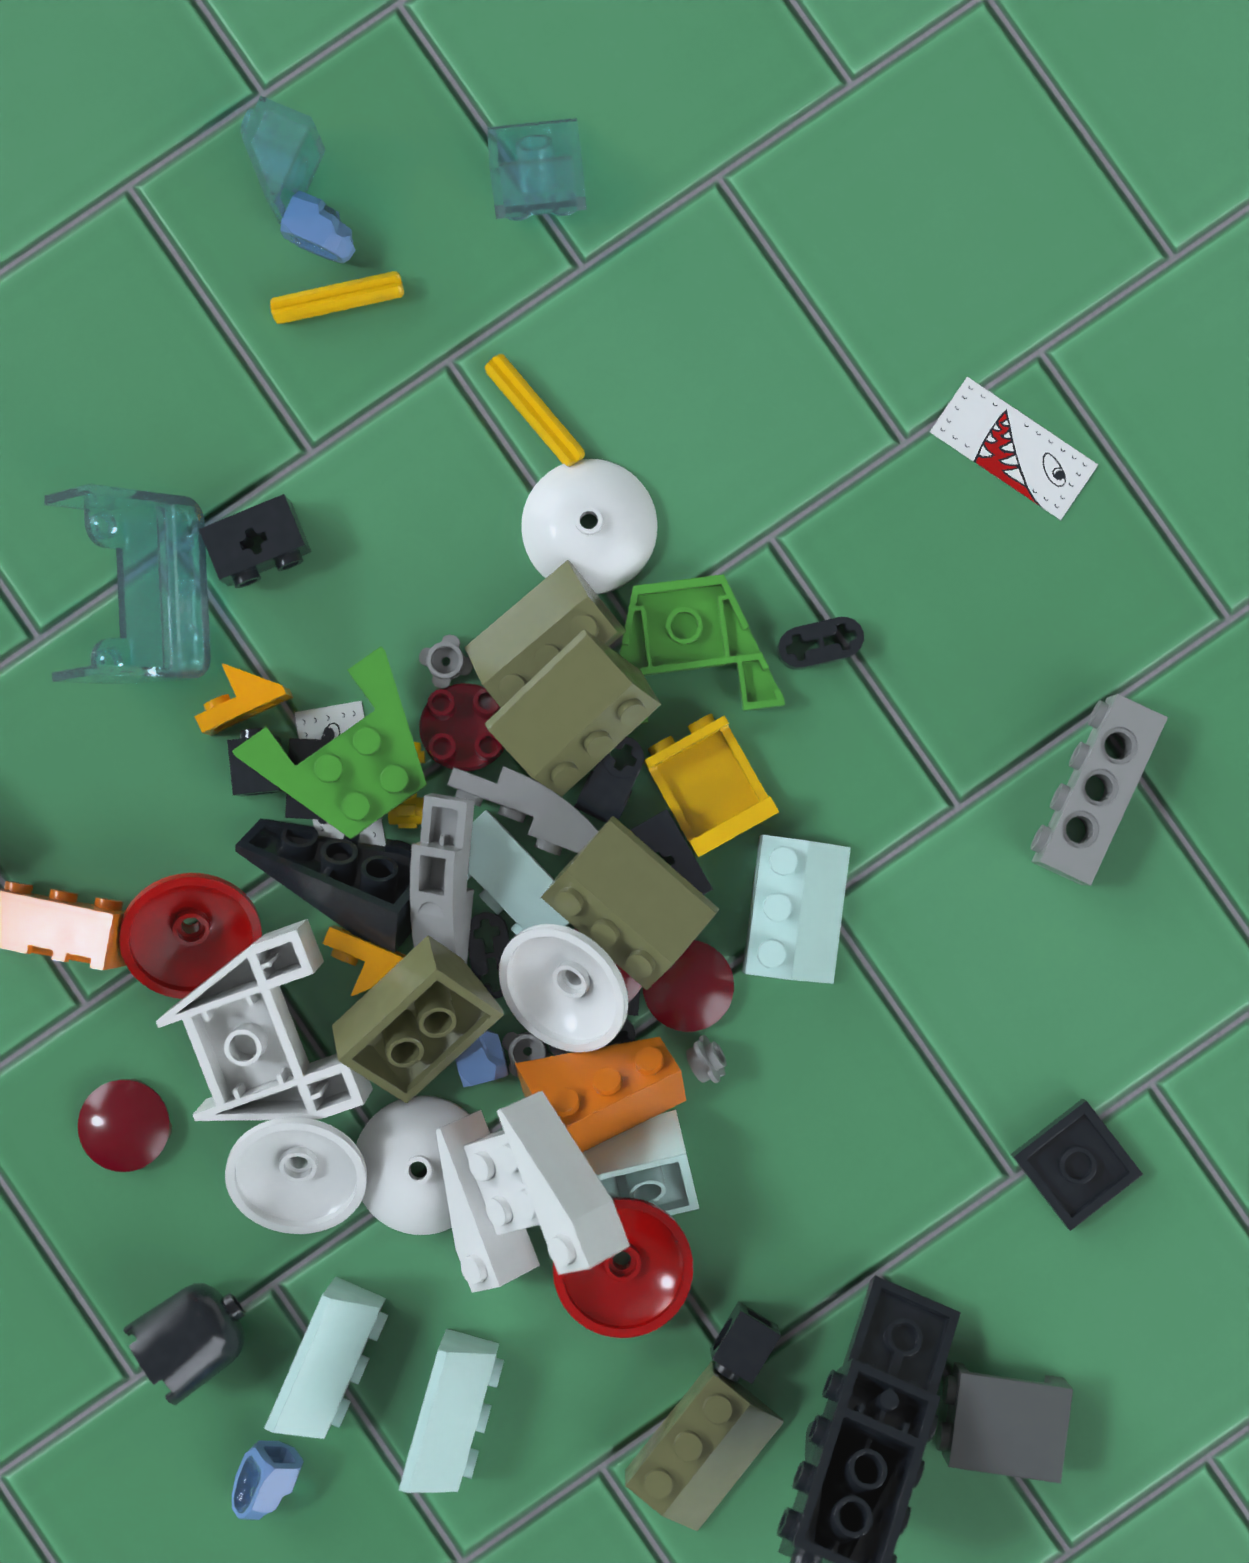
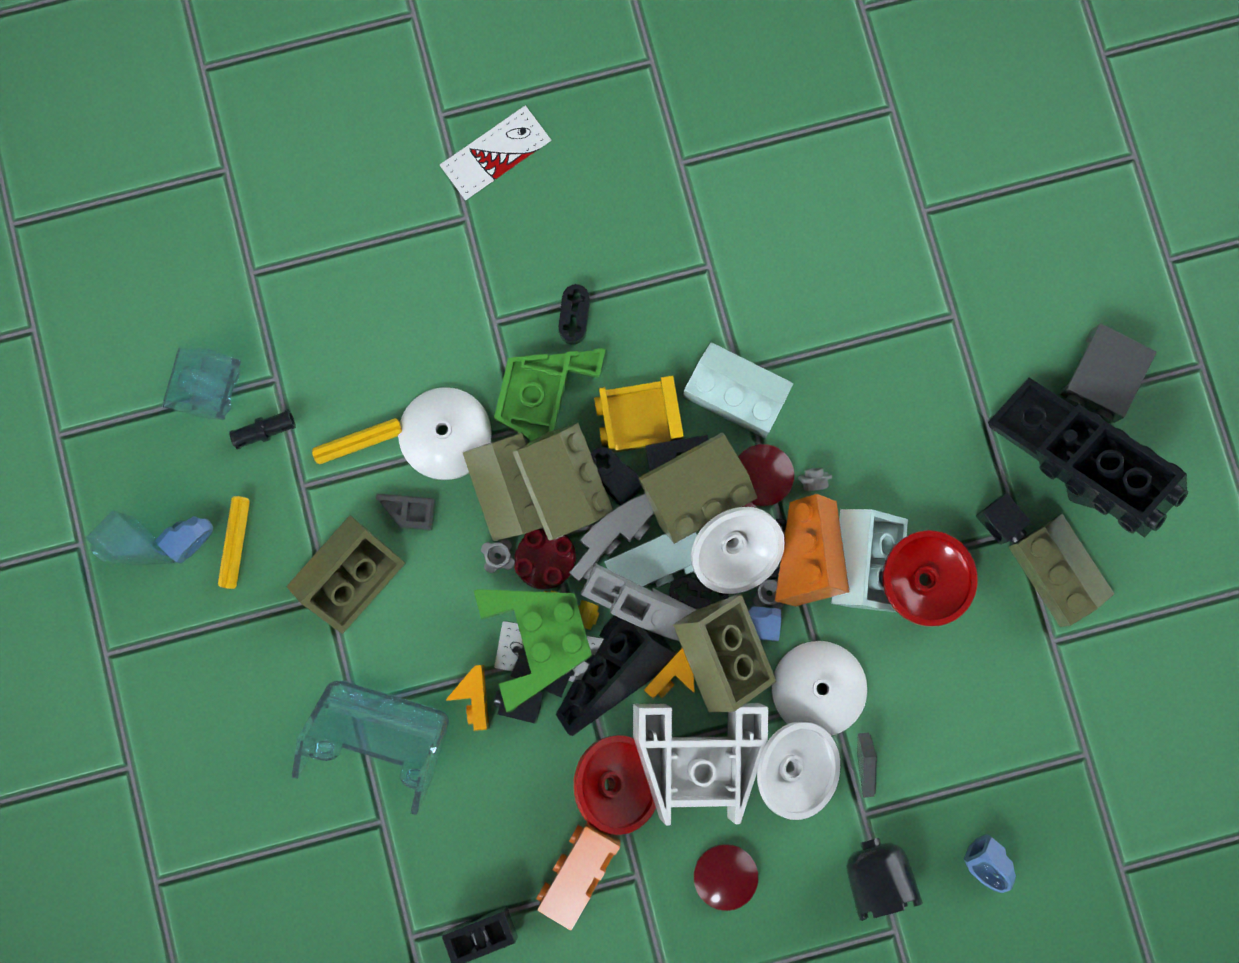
camera: 70 degrees left, 5 degrees down
black brick [199,494,312,588] -> none
light aqua slope [264,1276,388,1439] -> none
light aqua slope [399,1329,504,1493] -> none
white wedge [436,1091,630,1293] -> none
black tile [1010,1099,1143,1231] -> none
light grey brick [1031,694,1168,885] -> none
none -> black pin [229,410,296,450]
none -> olive slope [286,515,405,634]
none -> dark grey tile [376,493,435,530]
none -> dark grey tile [857,732,877,798]

